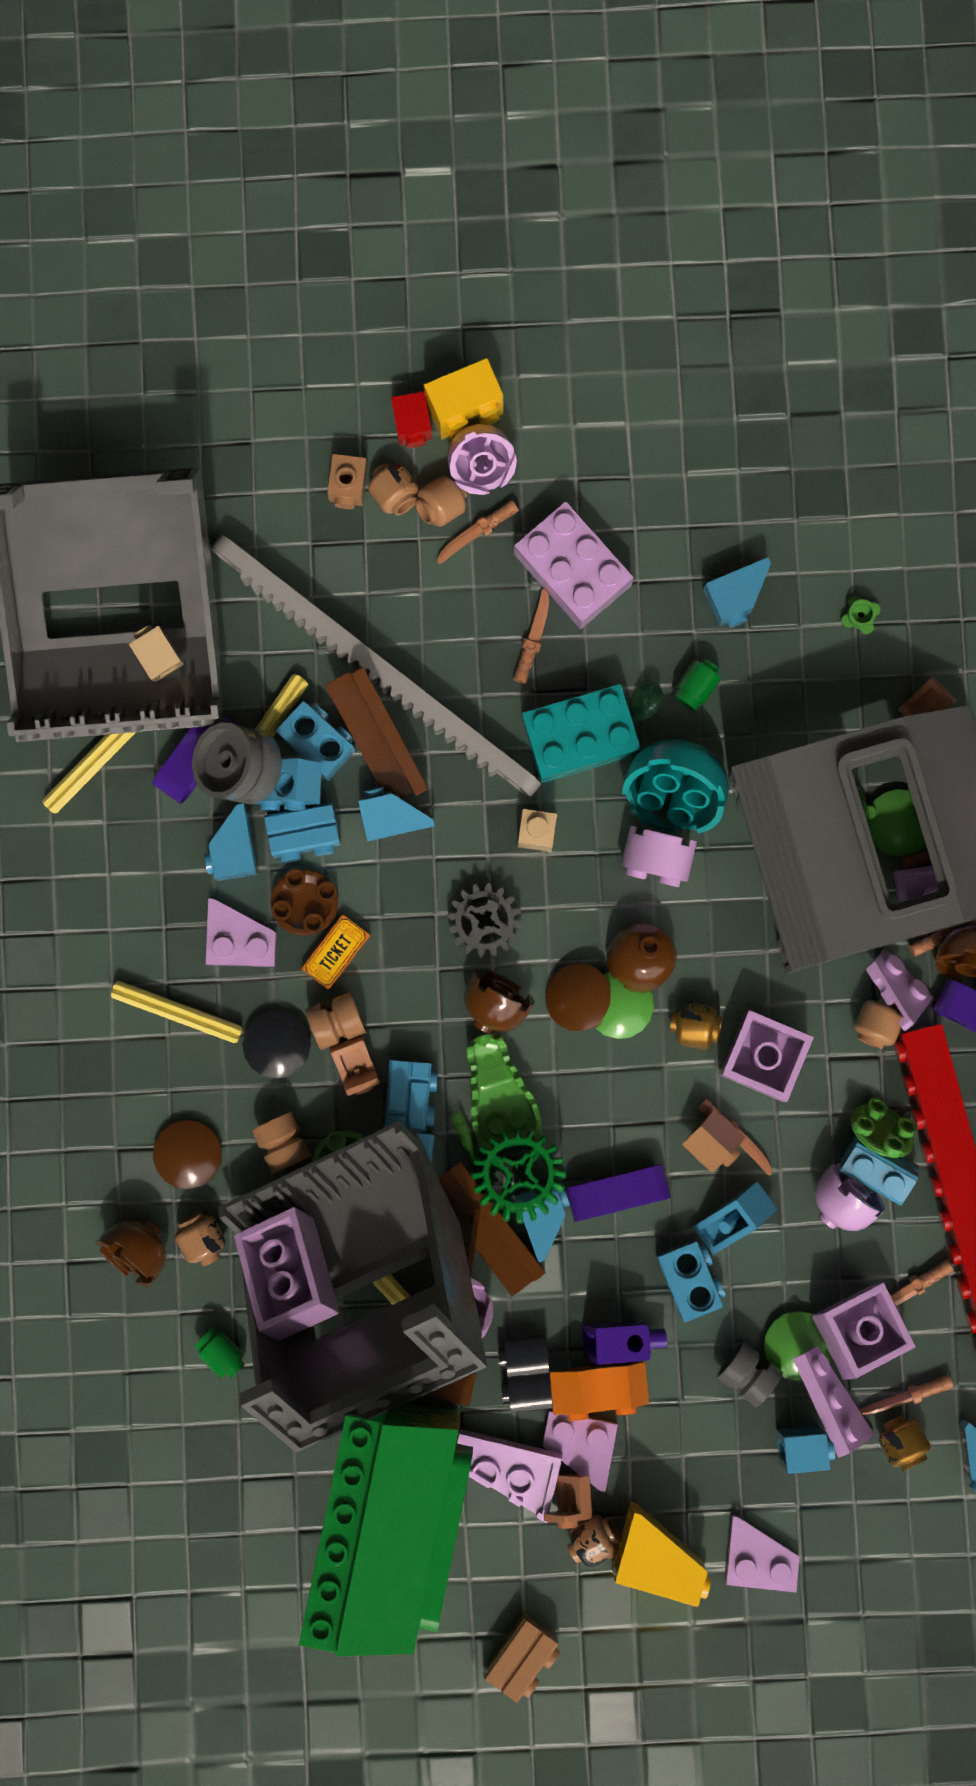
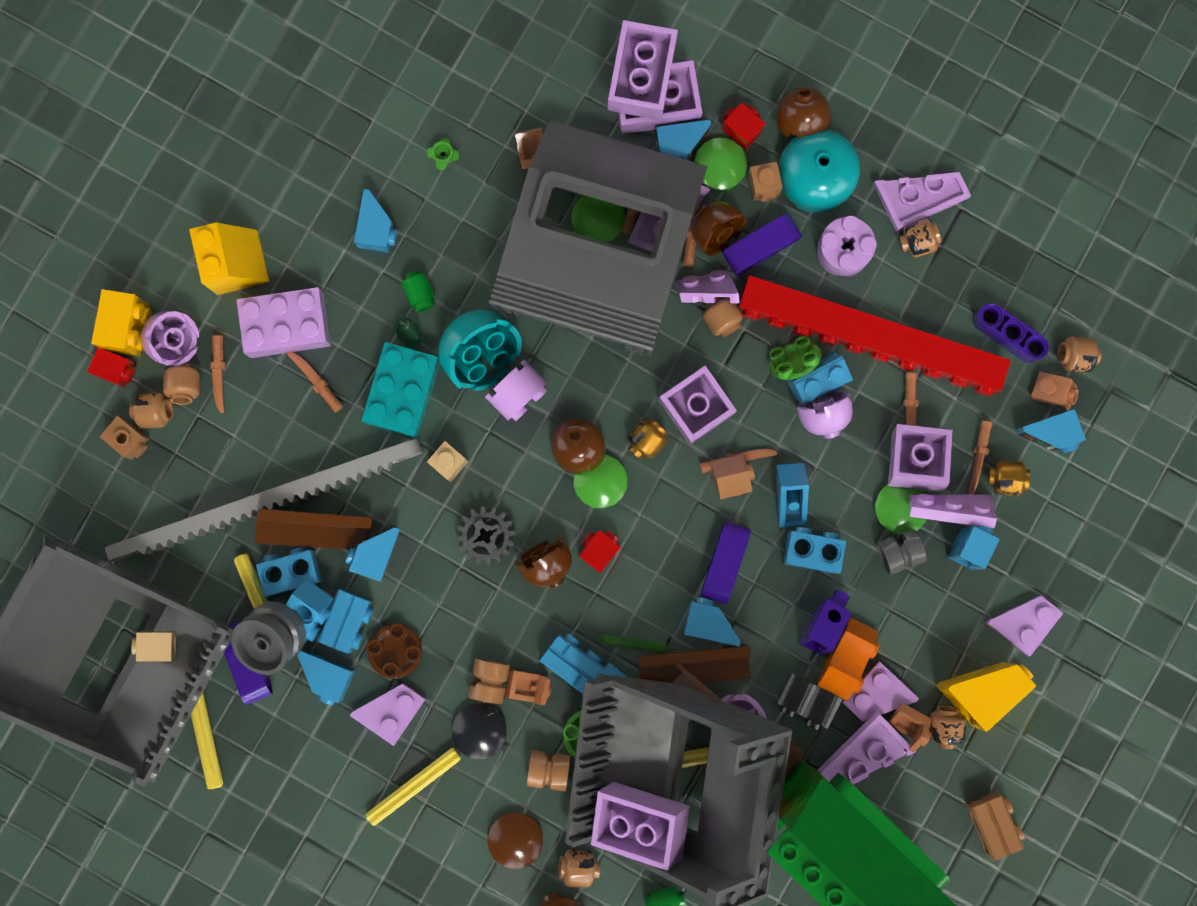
camera: 60 degrees left, 0 degrees up
tile [302,915,370,990] -> none
bright green animal [466,1034,546,1168] -> none
green gear [471,1128,566,1224] -> none
reddish brown dish [546,963,611,1031] -> none
none -> yellow slope [189,222,270,295]
none -> red brick [579,530,621,573]

